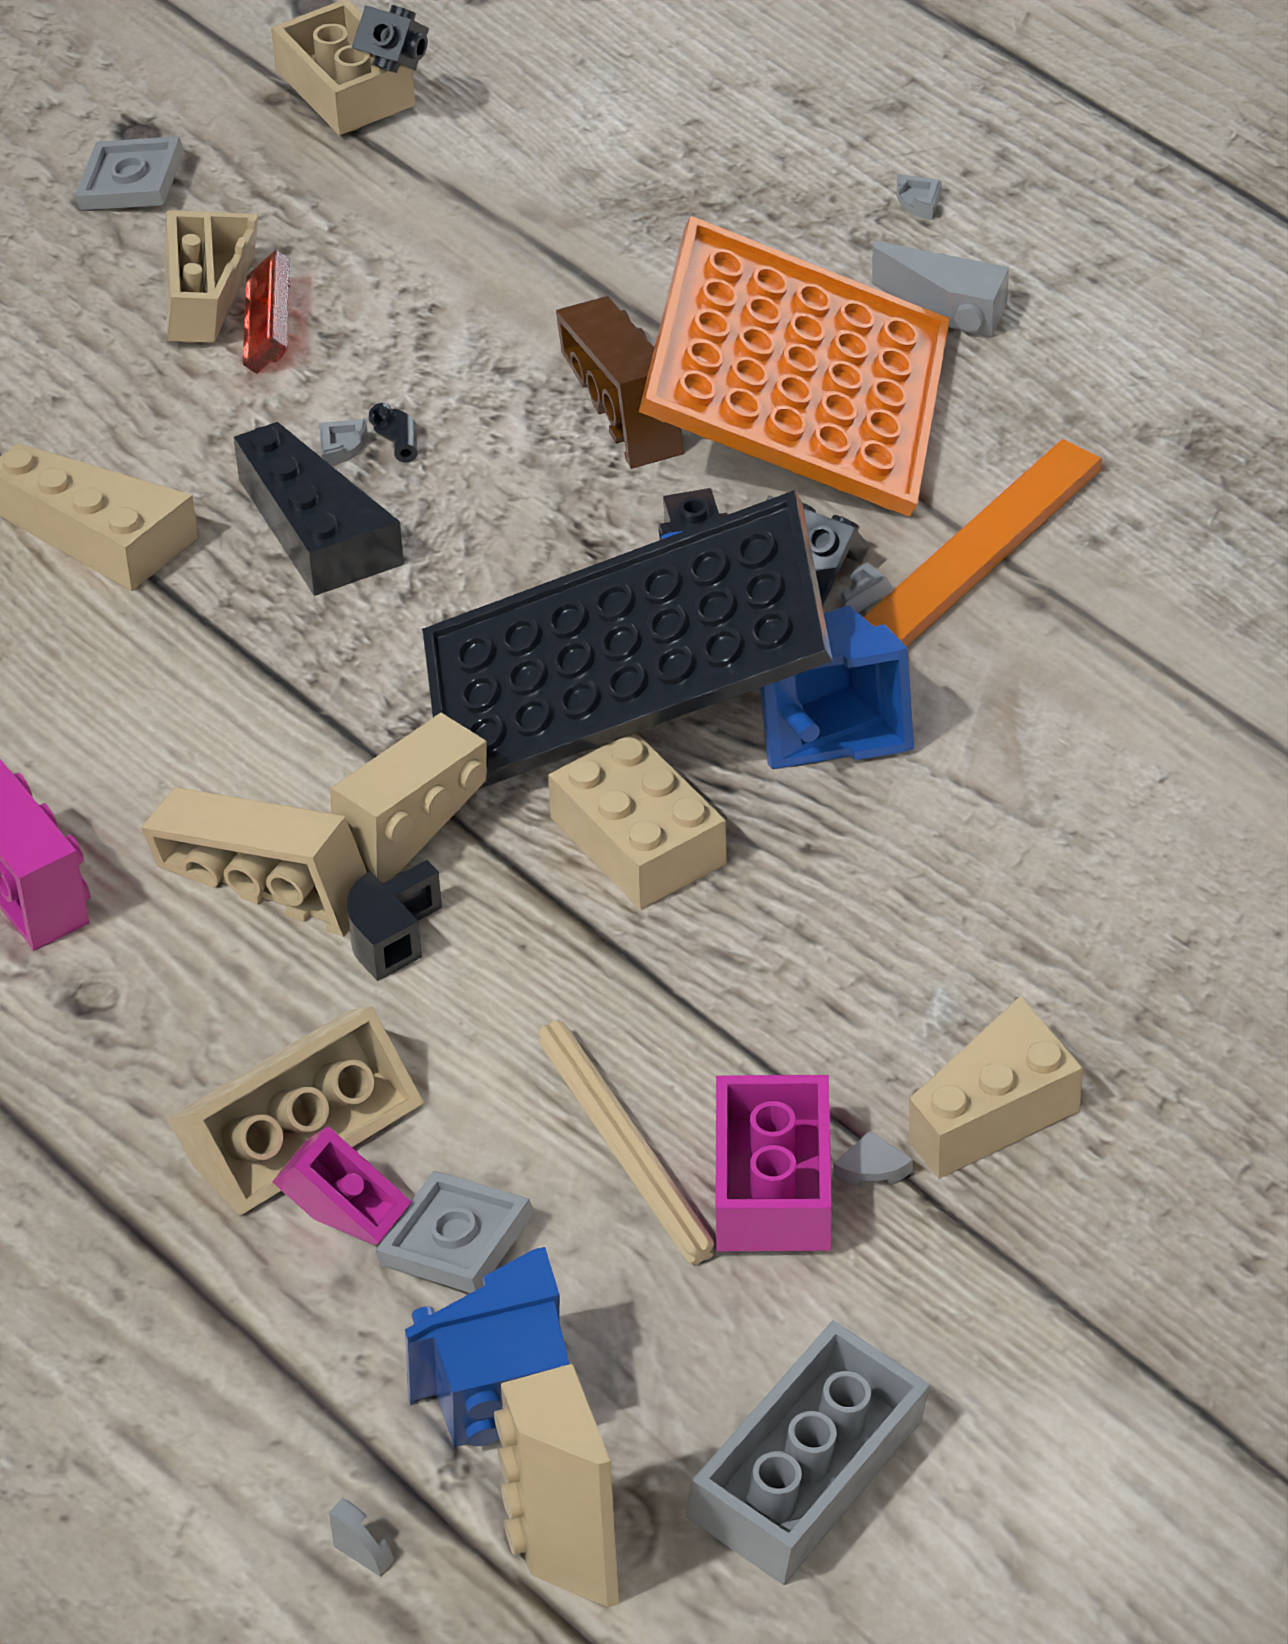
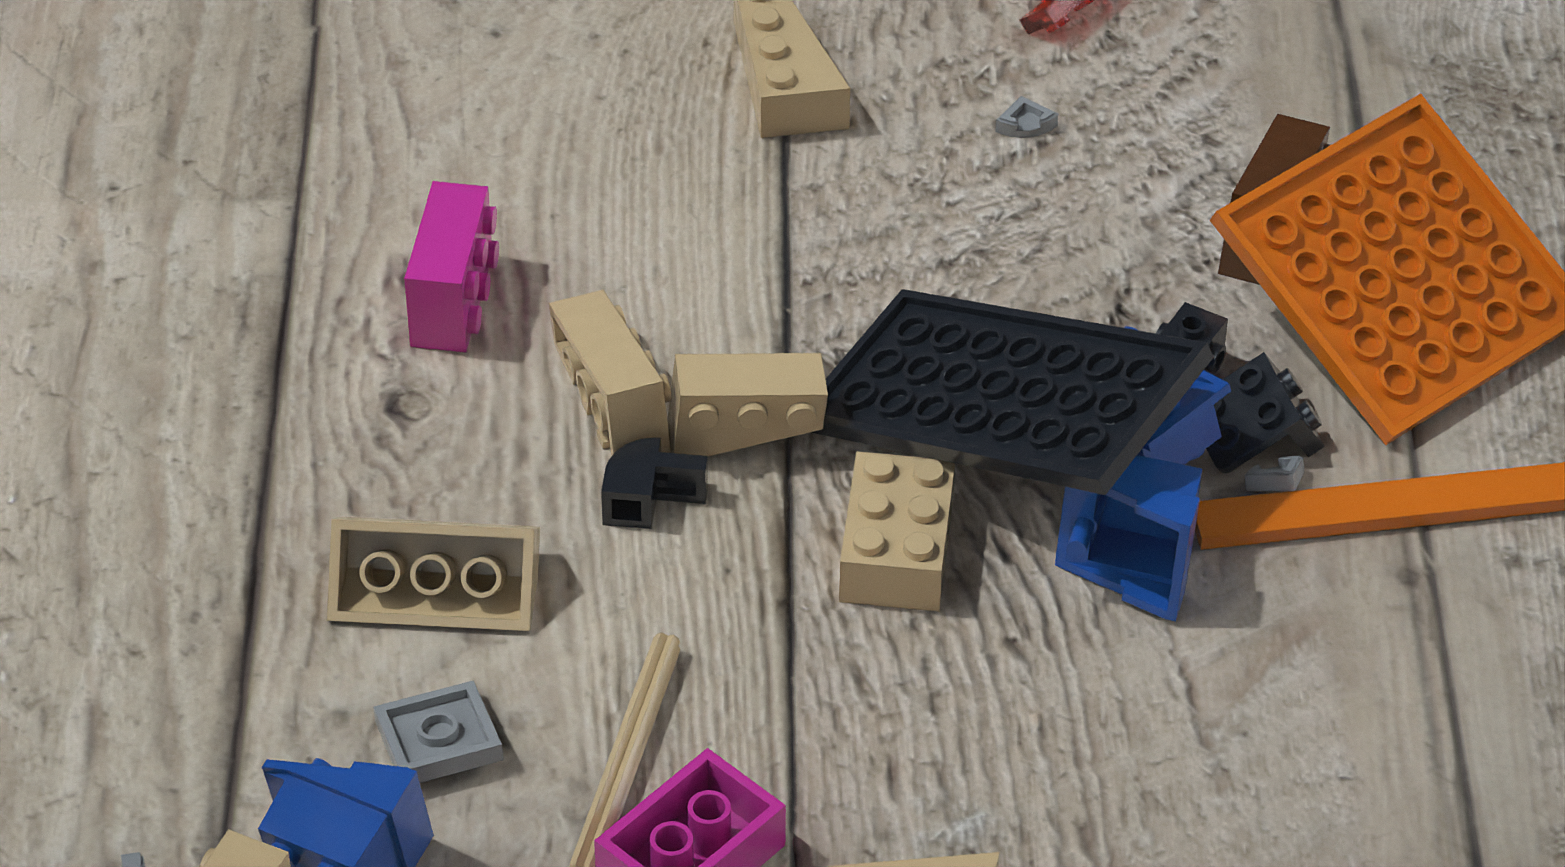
camera: 40 degrees right, 0 degrees up
black wedge [233,422,404,596] -> none
dark pink slope [272,1126,412,1245] -> none
black arm [368,403,418,462] -> none

